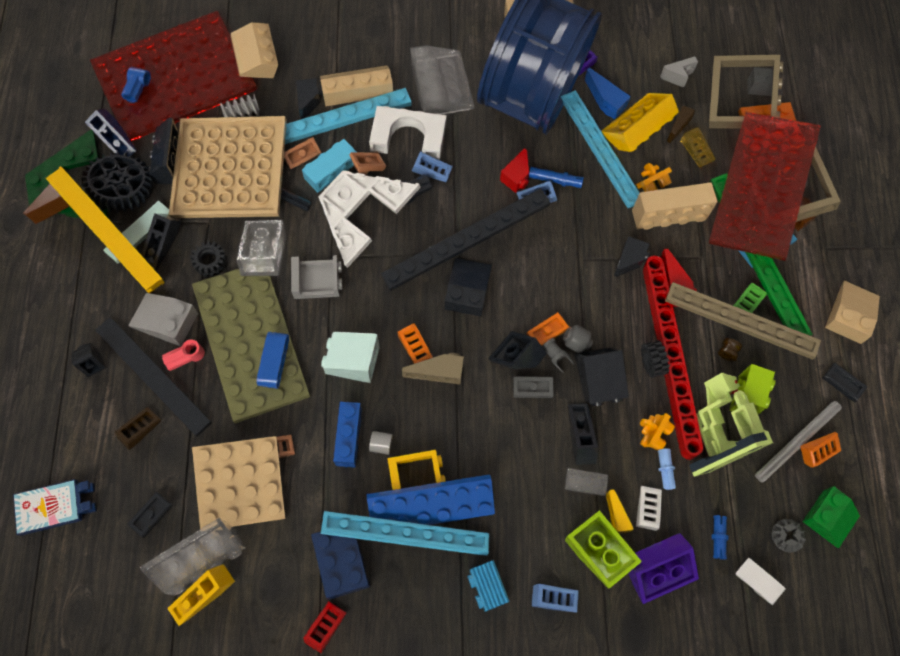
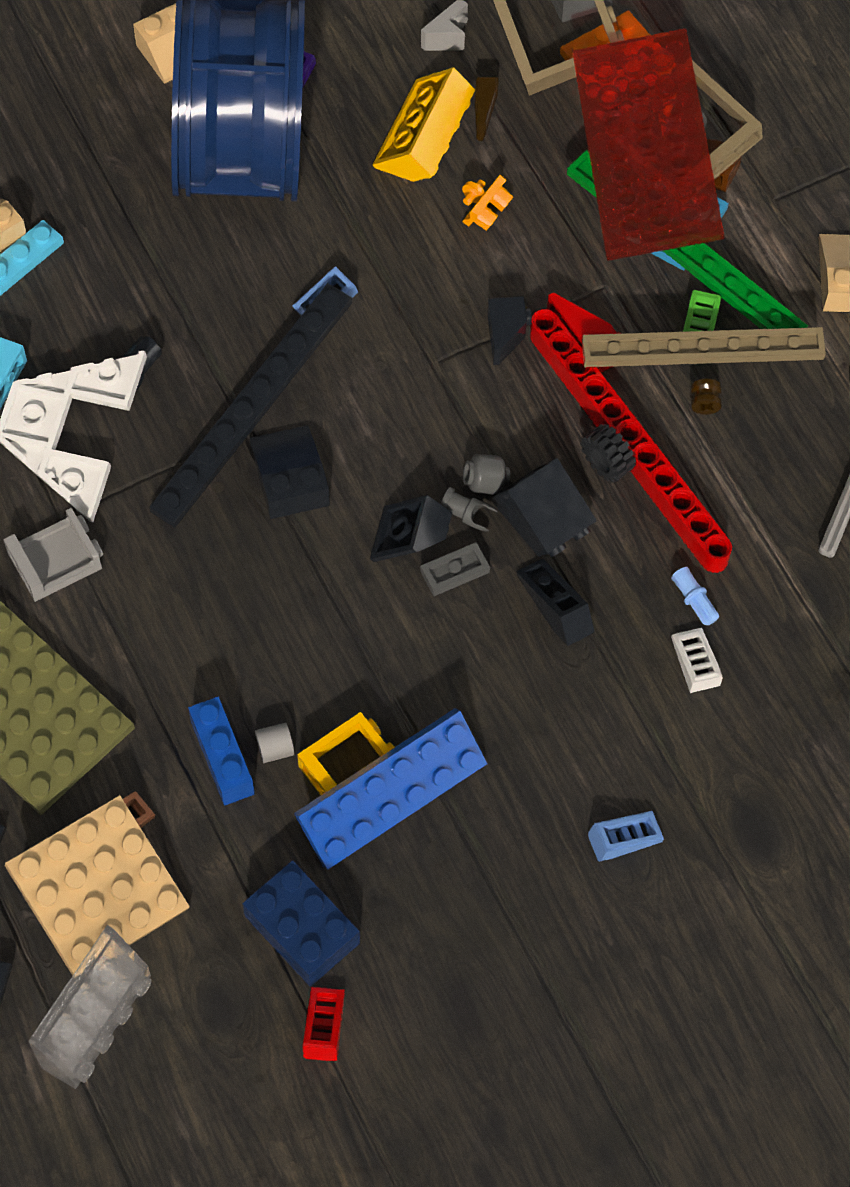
camera: 25 degrees left, 5 degrees down
yellow slope [167,564,235,626] -> none
blue beam [257,332,289,389] -> none
light aqua slope [321,332,380,383] -> none
medium azure tile [321,511,489,556] -> none
nougat slope [349,152,386,176] -> none
white arch [369,106,446,160] -> none
orange slope [398,323,433,364] -> none
dark tan slope [402,353,464,384] -> none
clear slope [410,45,474,114] -> none
medium blue slope [412,151,453,182] -> none
dark azure brick [467,560,510,612] -> none
red slope [500,148,529,193] -> none
orange plate [526,312,569,346] -> none
blue pin [529,167,584,189] -> none
medium azure tile [561,90,639,208] -> none
clear plate [564,468,608,496] -> none
lime slope [565,510,642,589] -> none
blue slope [585,67,631,120] -> none
yellow slope [606,490,634,534] -> none
dark purple slope [628,533,699,604] -> none
tan brick [632,182,717,230] -> none
light orange hips [640,413,675,450] -> none
clear yellow slope [681,127,715,167] -> none
yellowish green container [689,373,773,476] -> none
blue pin [712,515,729,560] -> none
lime brick [729,364,775,414] -> none

